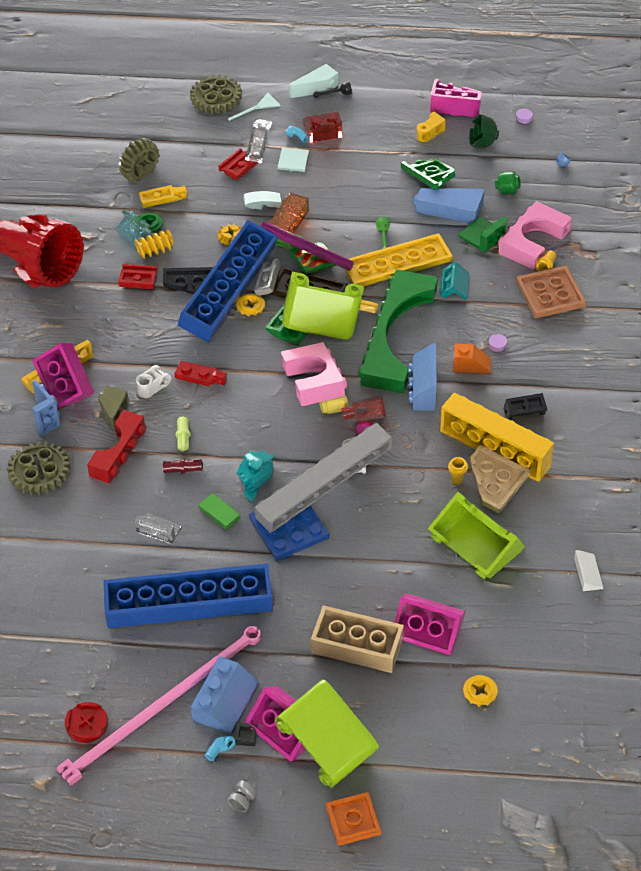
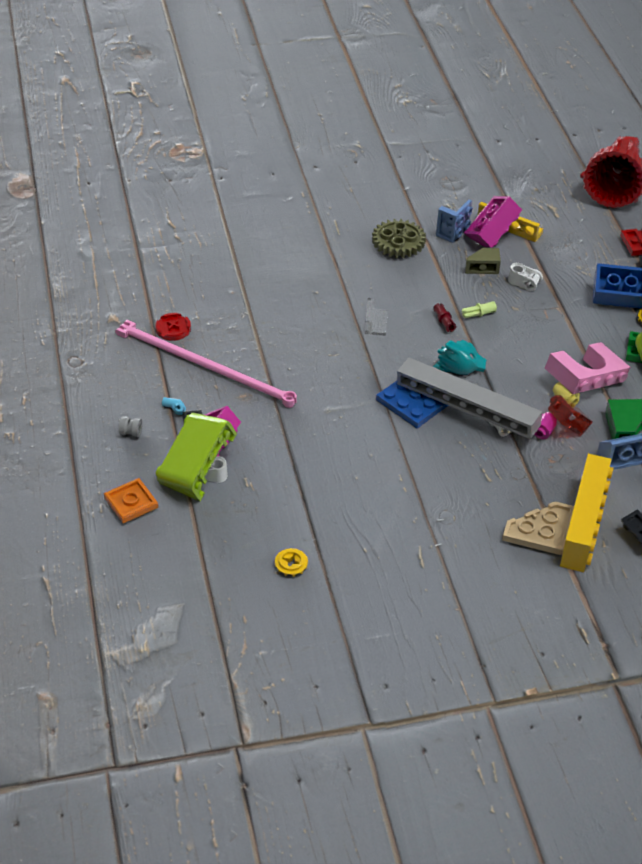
camera: 70 degrees right, 5 degrees down
red arch [87,410,146,484] -> none
blue brick [104,563,273,628] -> none
red hinge [174,361,227,387] -> none
medium blue slope [191,656,259,735] -> none
bright green tile [198,493,240,530] -> none
tan brick [311,605,404,673] -> none
dark pink slope [394,593,466,655] -> none
lime windscreen [428,492,526,579] -> none
yellow cone [448,457,468,485] -> none
white slope [574,550,603,591] -> none

